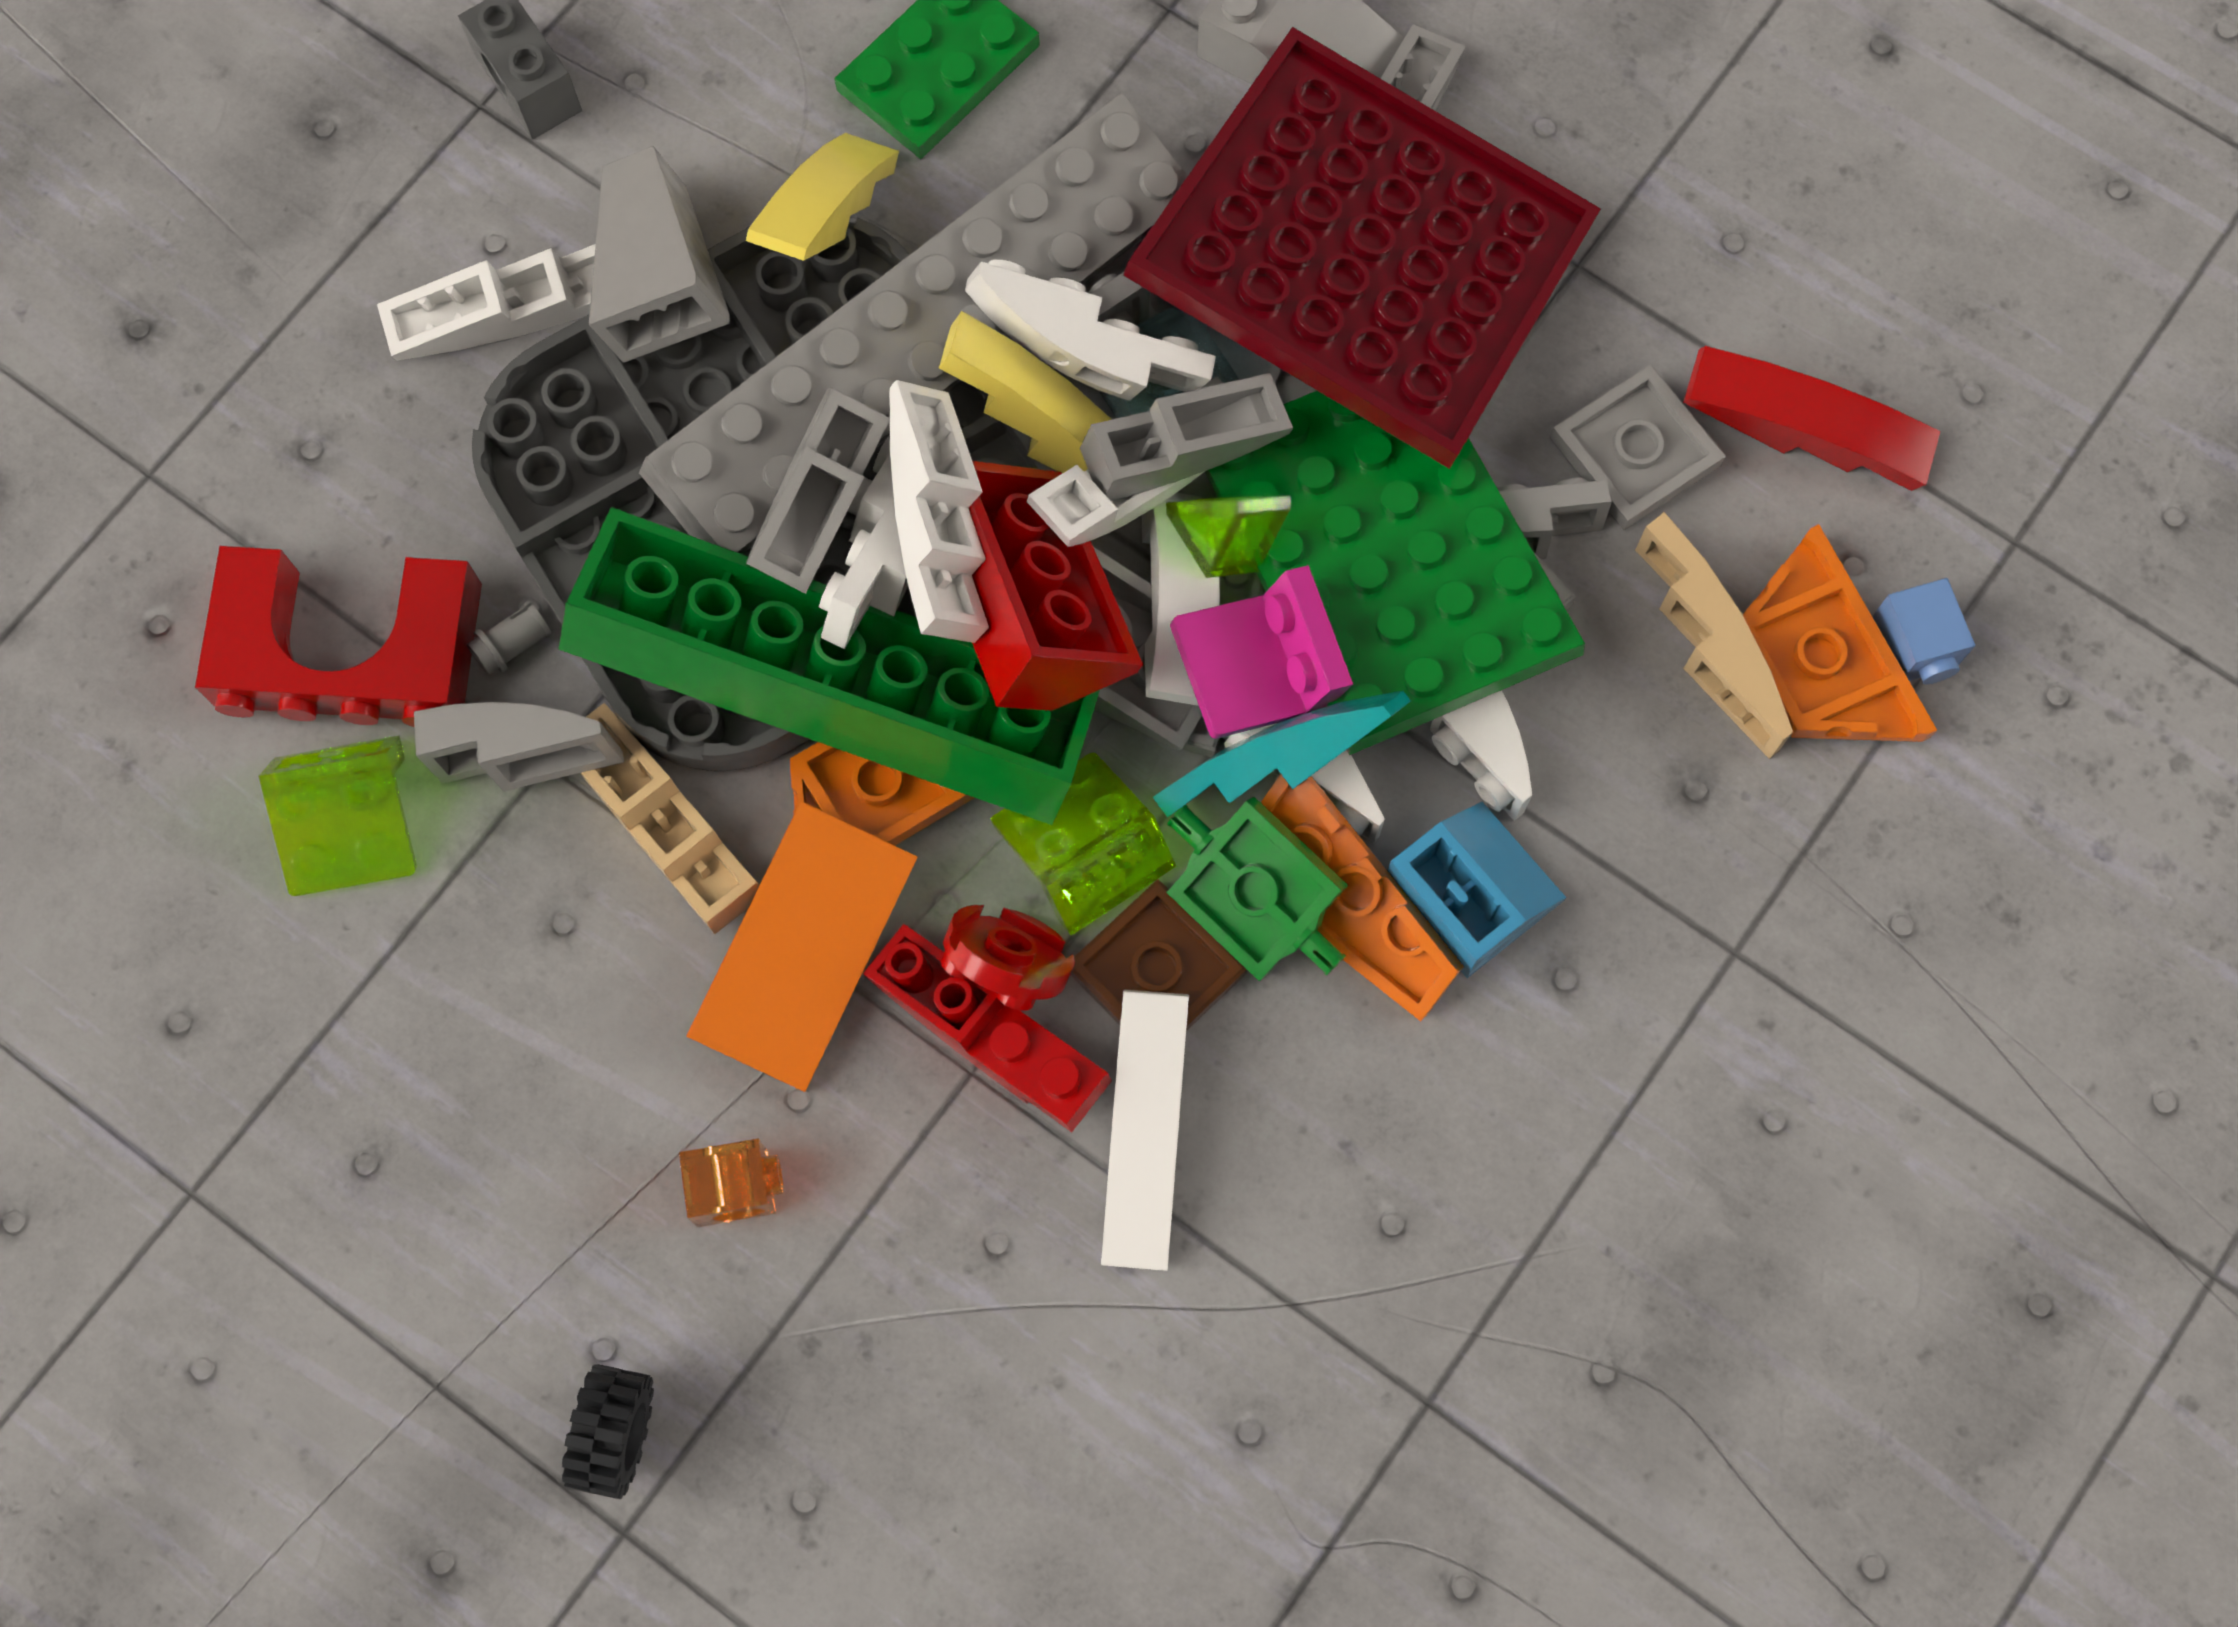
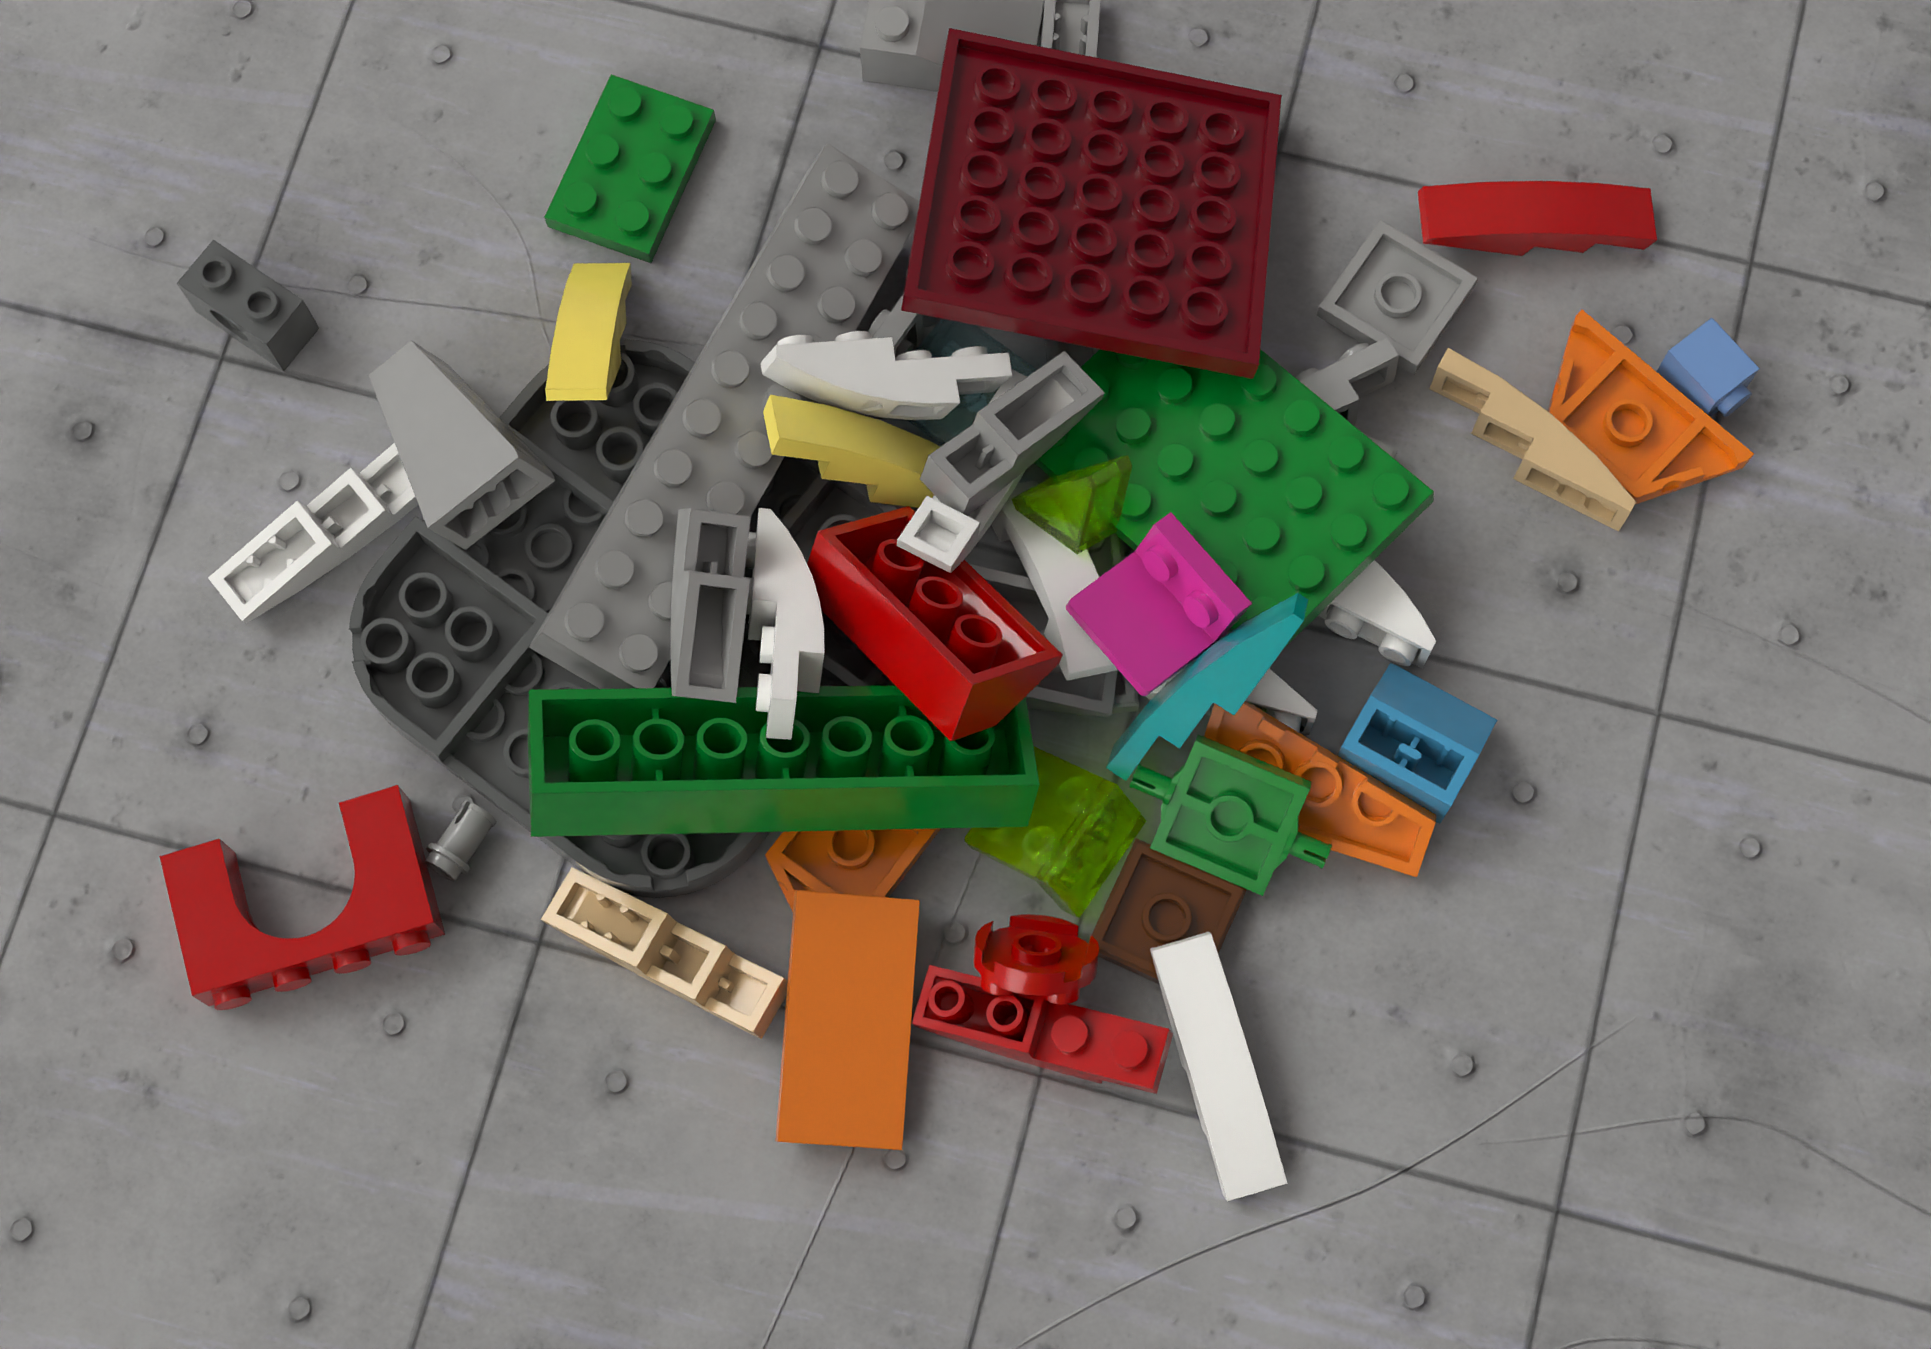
camera: 20 degrees left, 0 degrees up
clear neon green bracket [258,735,417,896] -> none
light grey slope [414,702,624,791] -> none
clear orange brick [679,1138,784,1227] -> none
white slope [890,380,989,643] -> none

